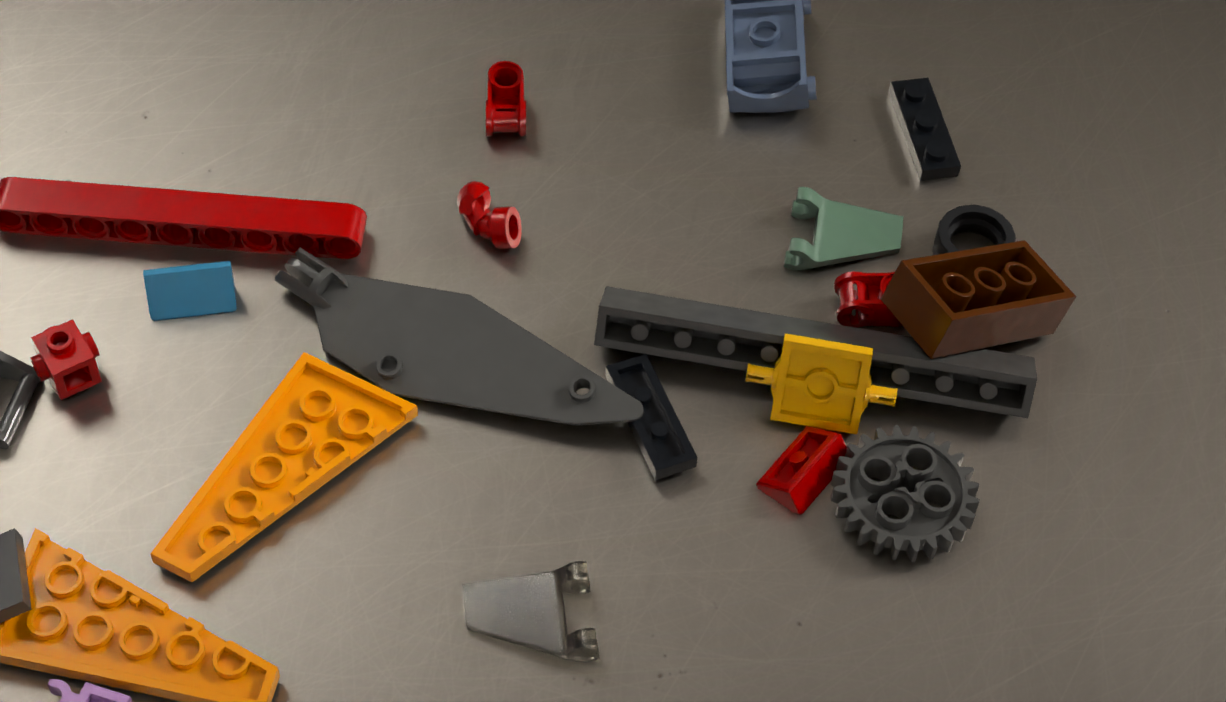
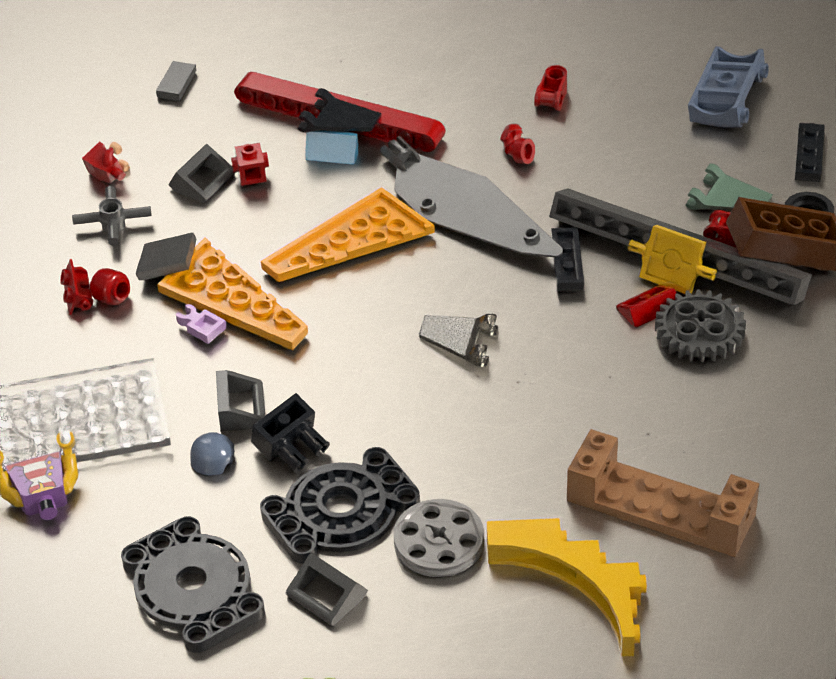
camera: 25 degrees right, 10 degrees down
none -> black flag [298,88,382,133]

